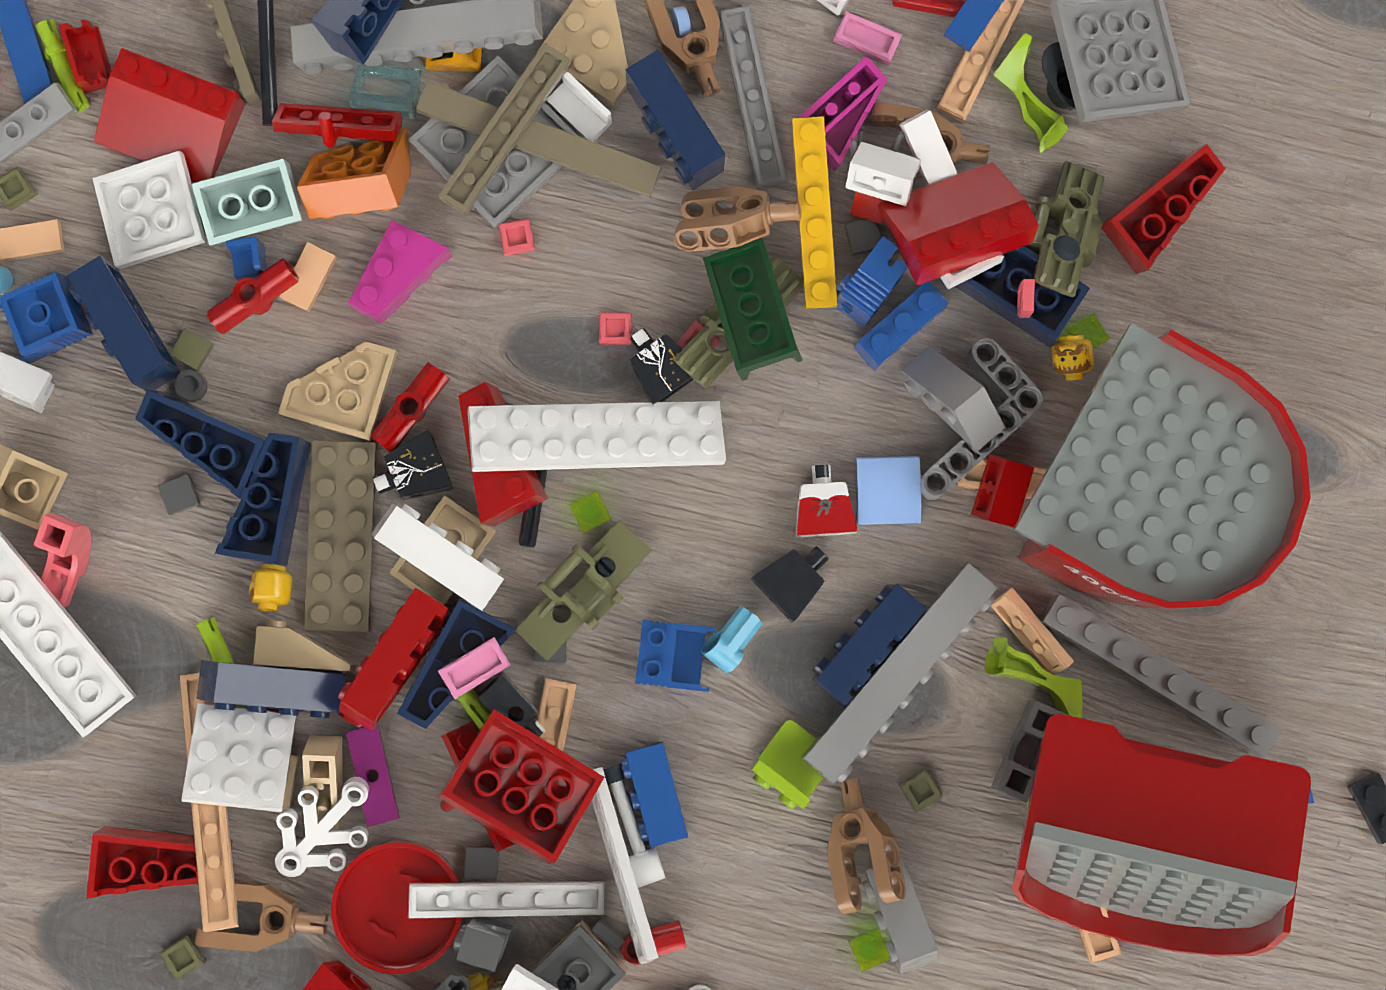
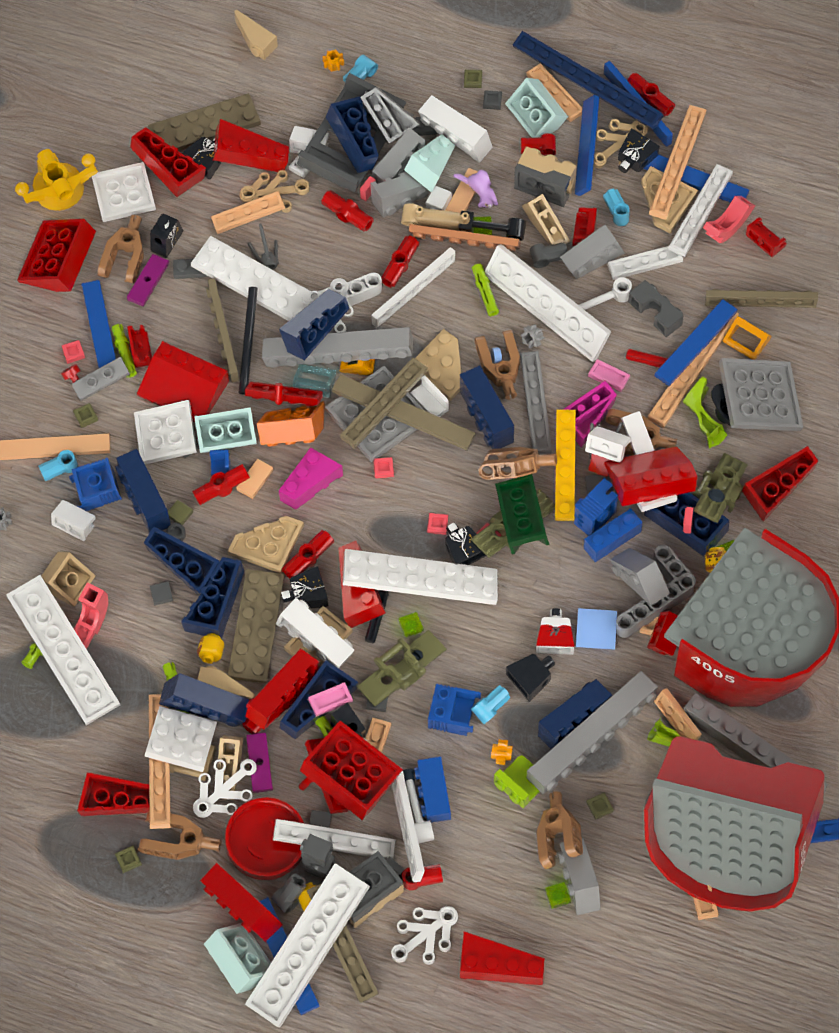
camera: 15 degrees right, 20 degrees down
none -> light orange gear [491,739,513,765]

